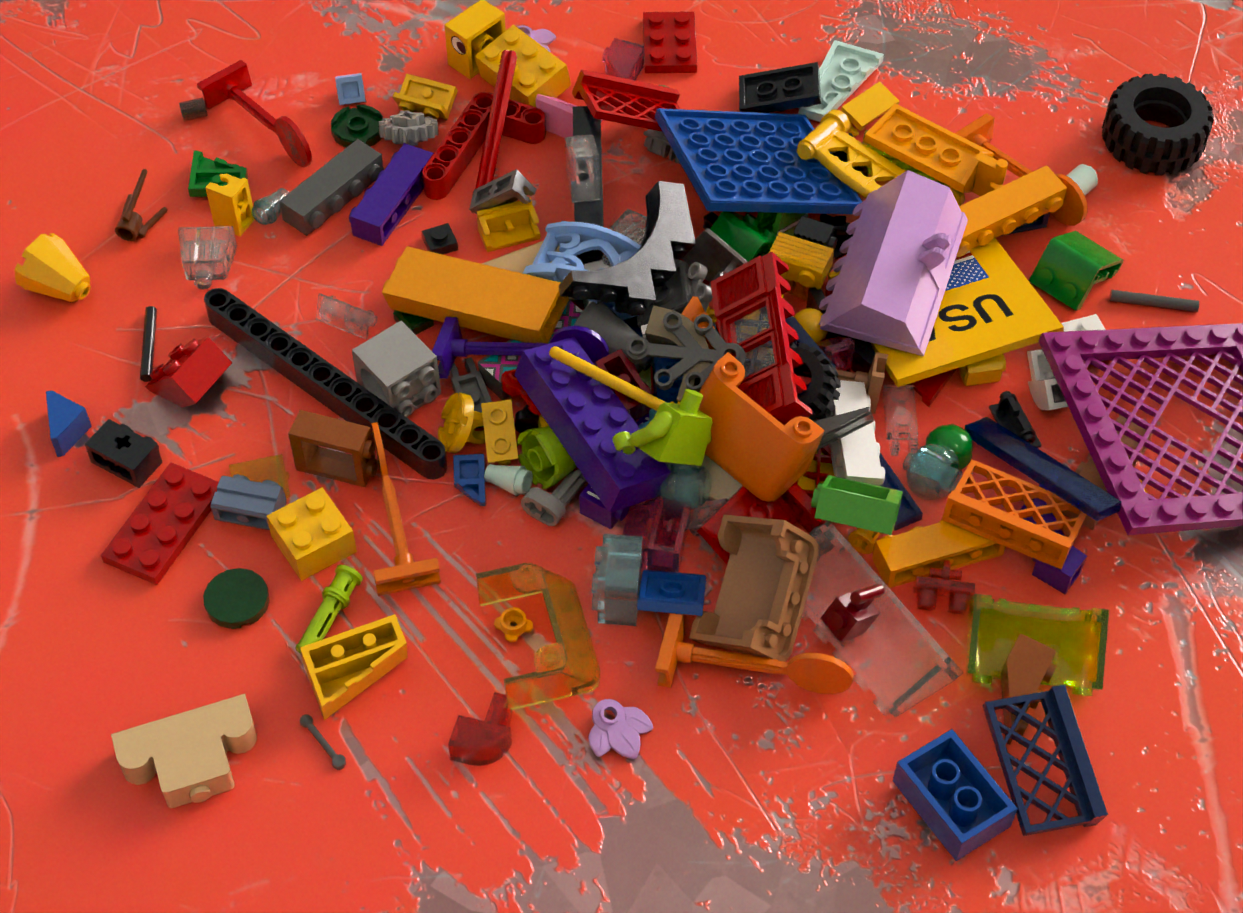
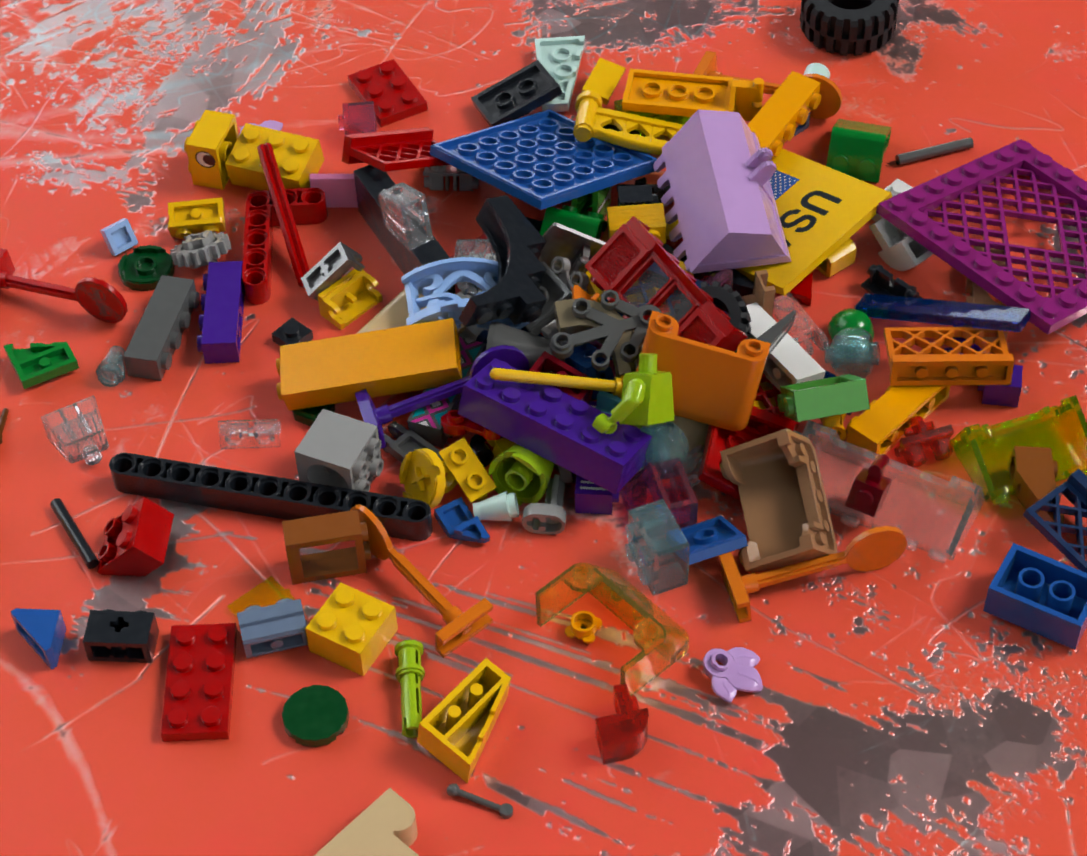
camera: 25 degrees left, 5 degrees down
yellow hinge [205,174,256,237] -> none

